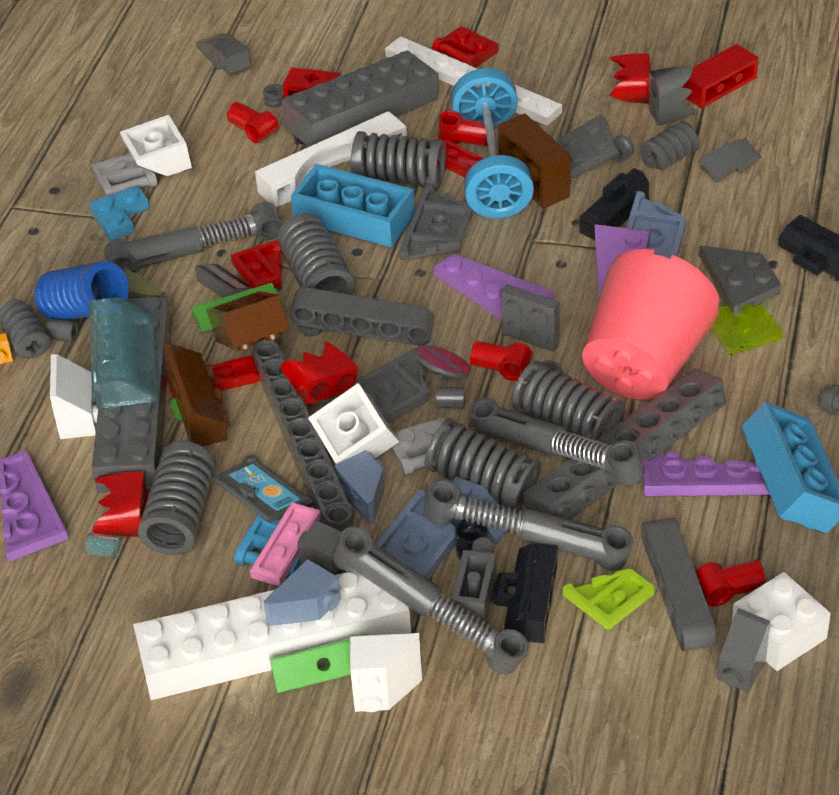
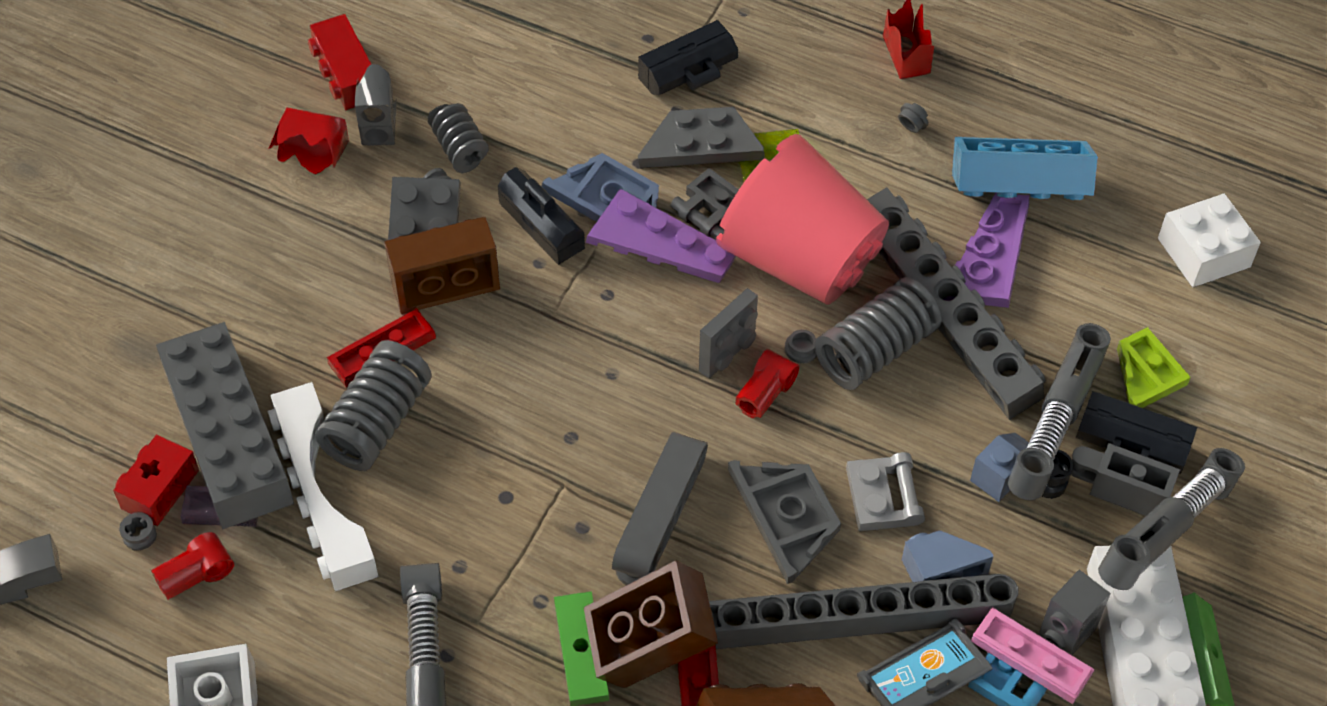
camera: 80 degrees left, 10 degrees up
dark grey slope [195,264,252,298] -> none
red wing [231,240,281,288] -> none
sand blue slope [263,559,341,626] -> none
dark grey piece [277,213,354,295] -> none
red piece [281,341,358,405] -> none
dark azure brick [291,164,415,248] -> none
white slope [308,383,399,464] -> none
white slope [350,633,422,712] -> none
sand blue wing [375,489,457,580] -> none
white plate [385,36,562,126] -> none
dark grey wing [399,184,473,260] -> none
piece [415,345,471,380] -> none
dark grey piece [424,418,541,512] -> none
red plate [432,26,499,68] -> none
medium lavender wing [433,254,554,320] -> none
dark grey hinge [437,387,465,408] -> none
red piece [438,110,488,146] -> none
dark azure axle [451,68,534,219] -> none
dark grey piece [469,398,645,485] -> none
dark grey beam [641,517,717,651] -> none
red piece [696,560,766,607] -> none
dark grey slope [699,138,762,183] -> none
dark grey slope [717,608,770,692] -> none

